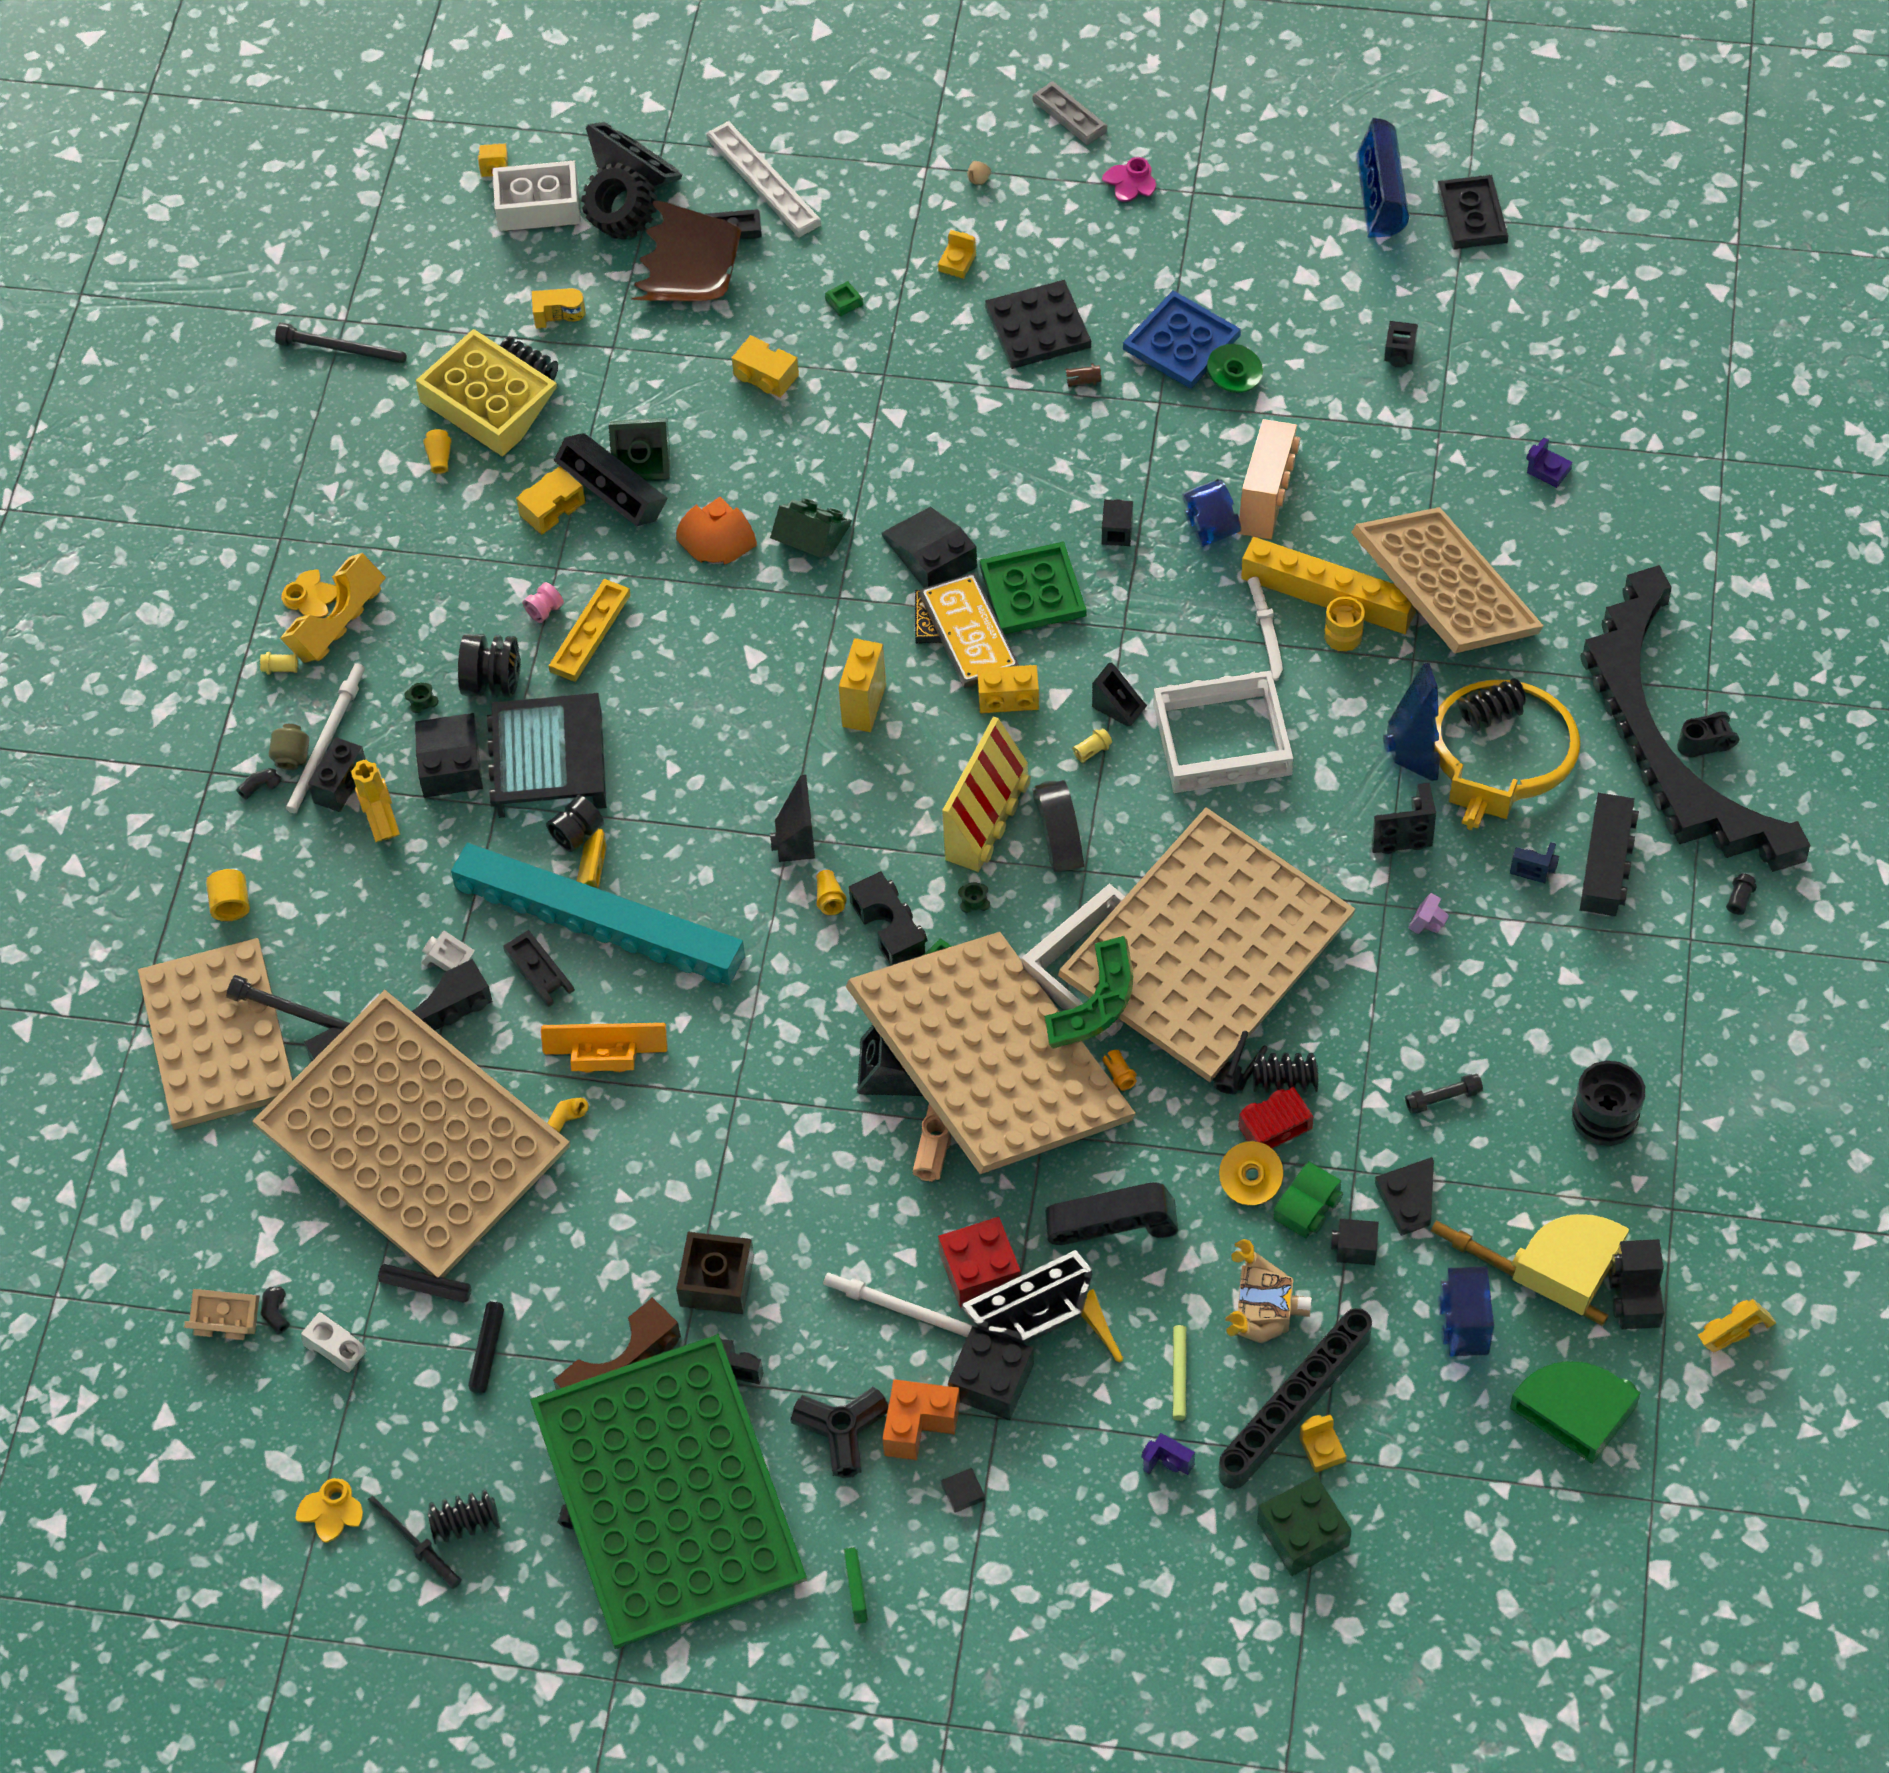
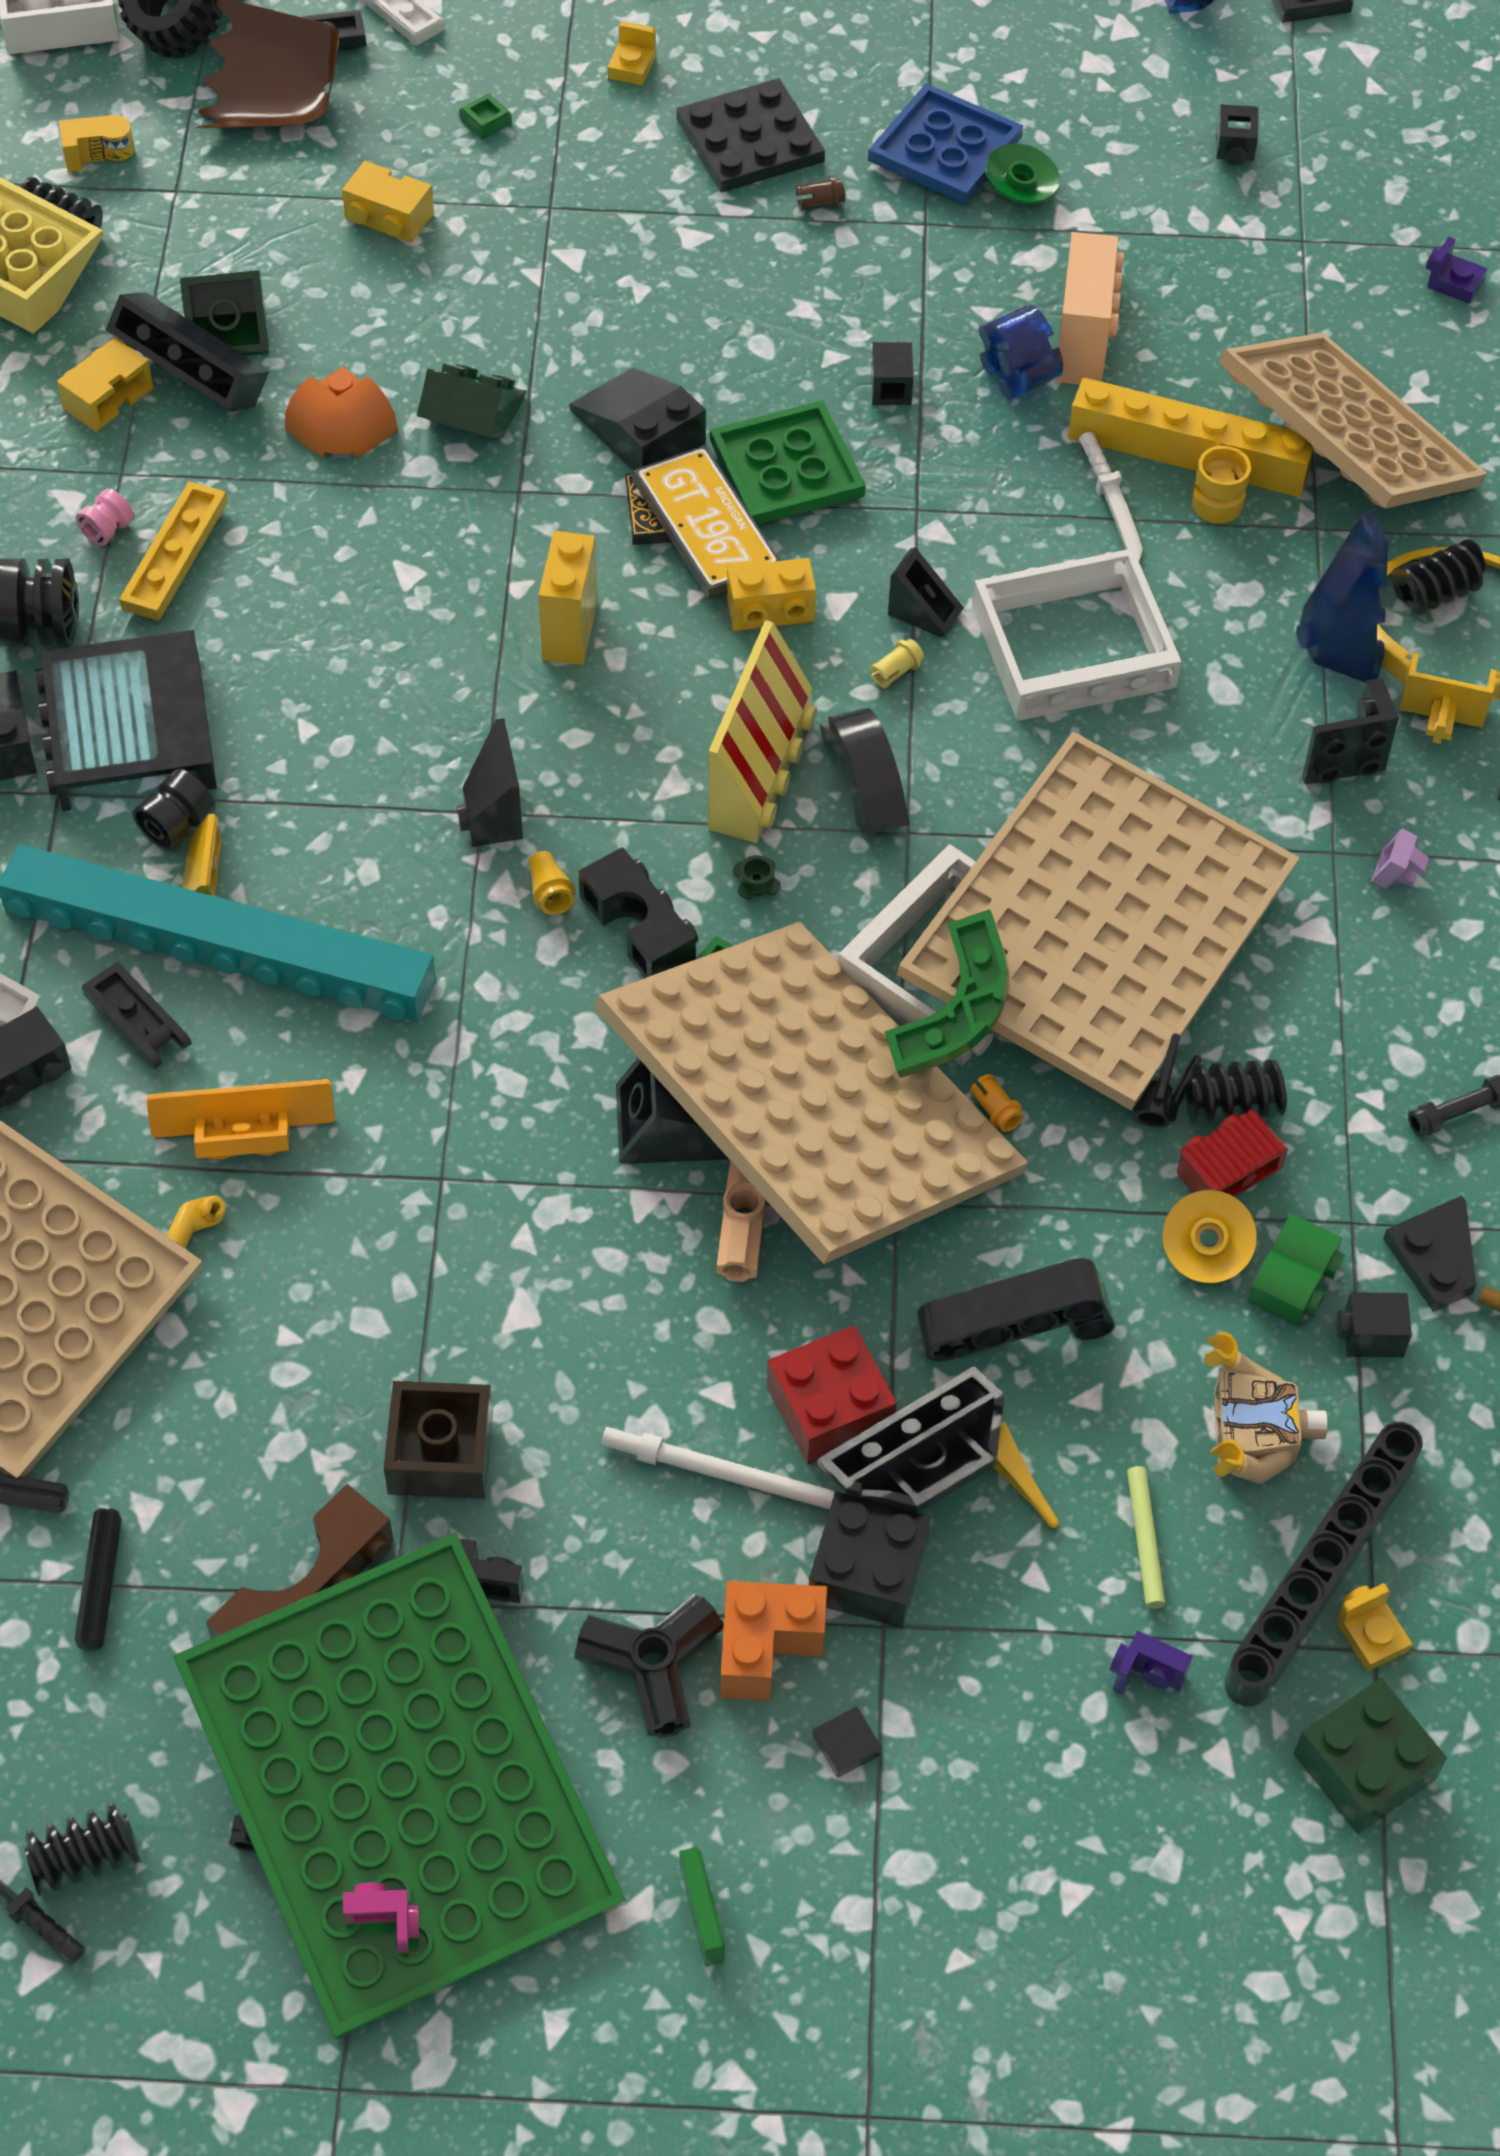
camera: 10 degrees left, 0 degrees up
none -> dark pink bracket [343,1883,419,1953]

